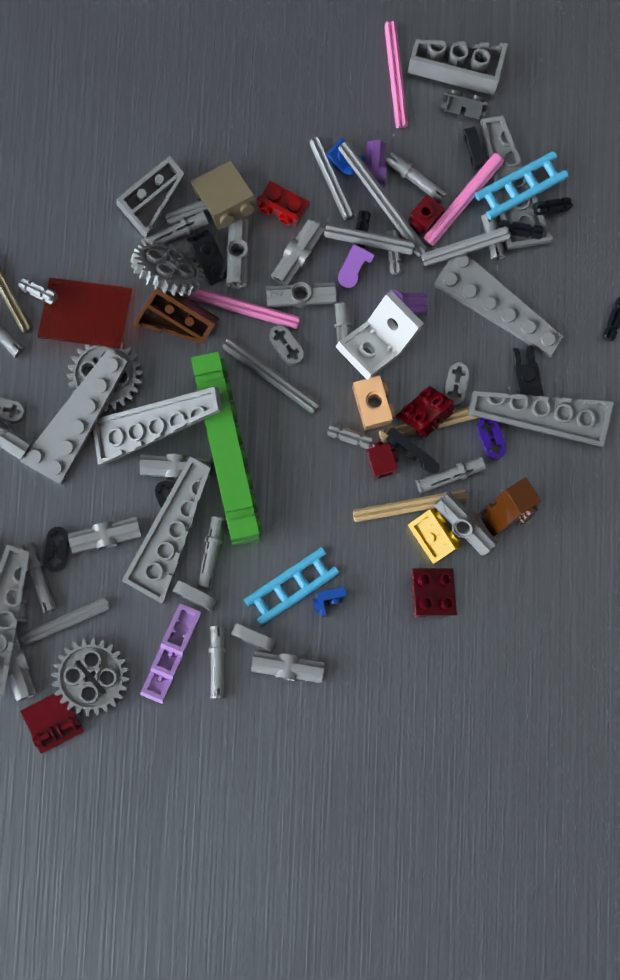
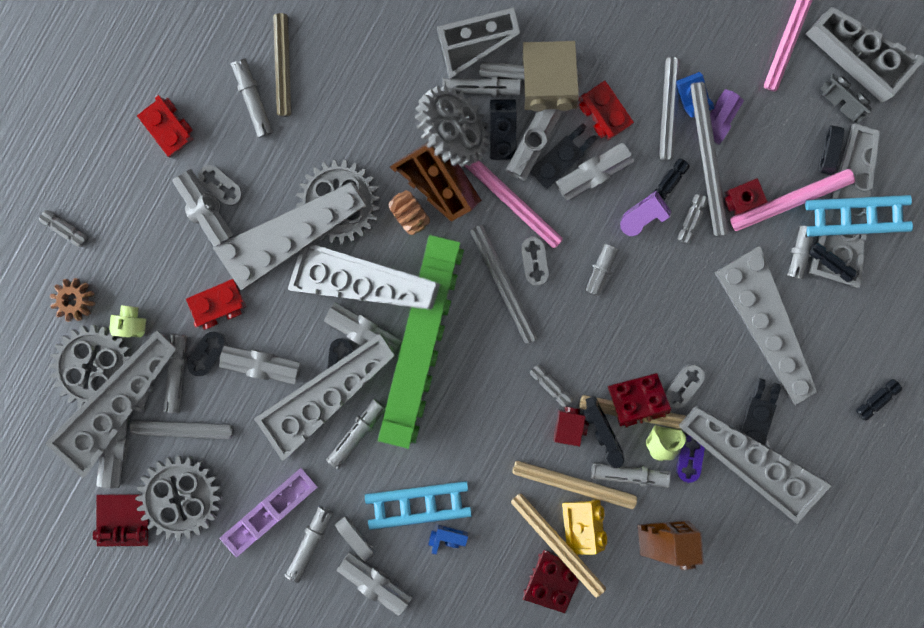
camera: 30 degrees right, 10 degrees up
light grey axle [18,278,58,304] -> none
clear red piece [37,278,132,349] -> none
light grey beam [172,580,217,611] -> none
light grey piece [266,282,336,308] -> none
light grey axle [324,224,415,255] -> none
white bracket [336,291,424,380] -> none
light nougat brick [352,376,395,431] -> none
medium lavender piece [383,290,428,315] -> none
light grey pin [385,151,448,203] -> none
light grey axle [421,227,511,267] -> none
light grey piece [433,491,498,555] -> none
black axle [532,197,573,215] -> none
none -> red bracket [186,279,246,330]
none -> nougat gear [388,190,430,235]
none -> tan axle [511,493,606,598]
none -> black hinge [530,123,598,190]
none -> yellowish green piece [646,425,686,461]

